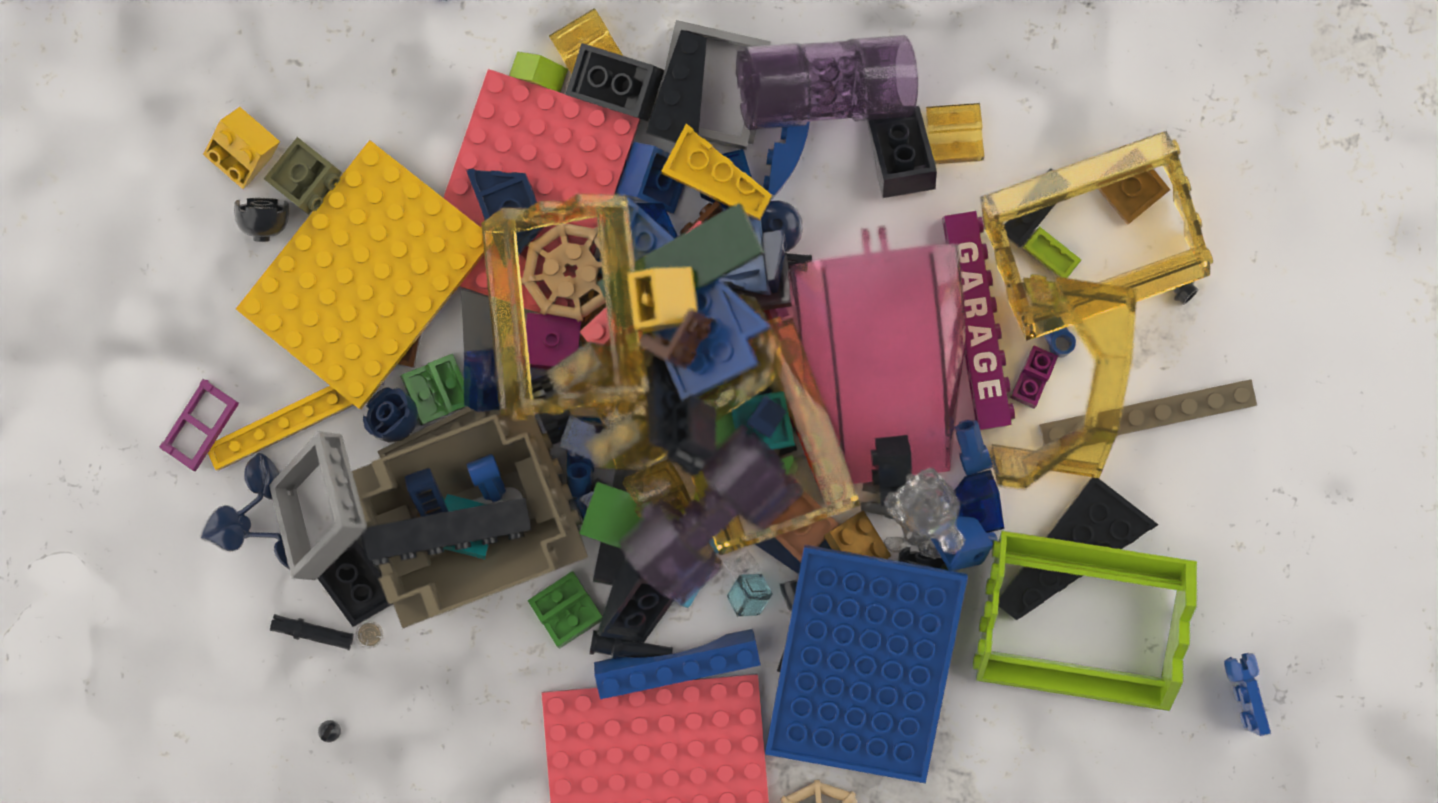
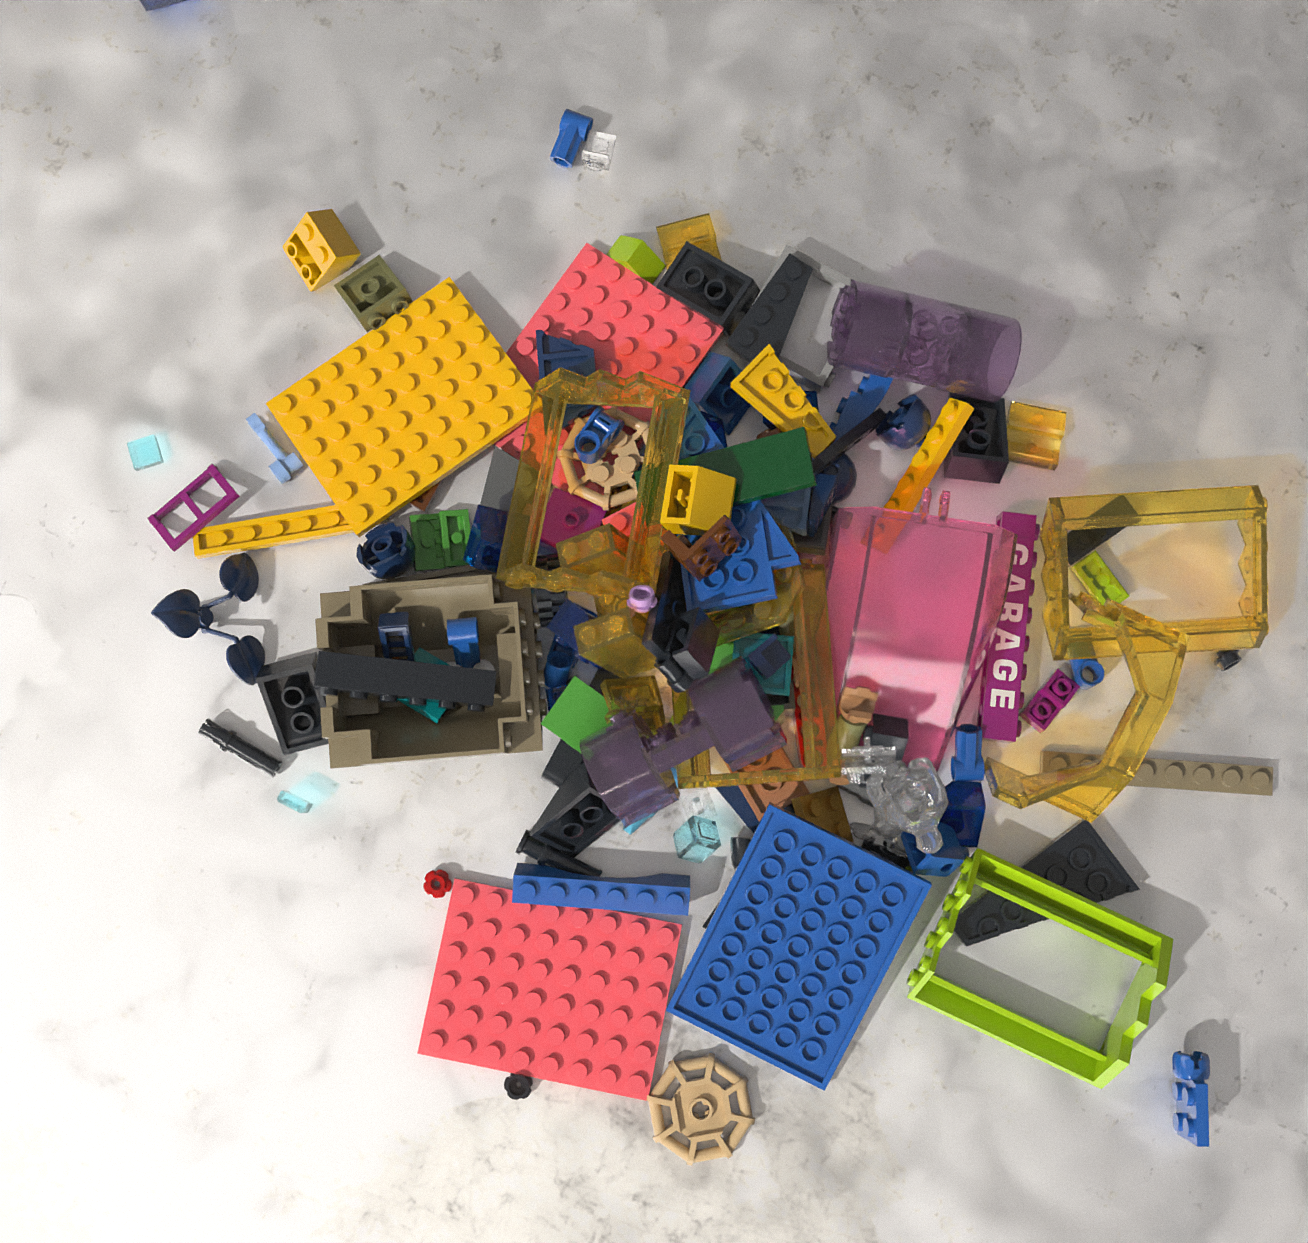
camera: 15 degrees right, 5 degrees down
black cylinder [234,198,289,242] -> none
light grey window [269,431,367,580] -> none
black hinge [318,720,341,742] -> none
clear tile [355,621,383,649] -> none
bright green slope [527,571,603,649] -> none
pearl gold plate [1093,148,1171,225] -> none
none -> clear light blue tile [127,434,164,471]
none -> light blue brick [246,413,303,484]
none -> clear light blue tile [277,790,313,813]
none -> red plate [423,869,452,898]
none -> blue piece [575,406,624,464]
none -> lavender plate [627,585,657,613]
none -> black tile [812,408,887,476]
none -> medium nougat piece [825,686,879,785]
none -> clear hips [841,737,897,784]
none -> yellow plate [863,398,974,556]
none -> dark blue cylinder [875,394,931,451]

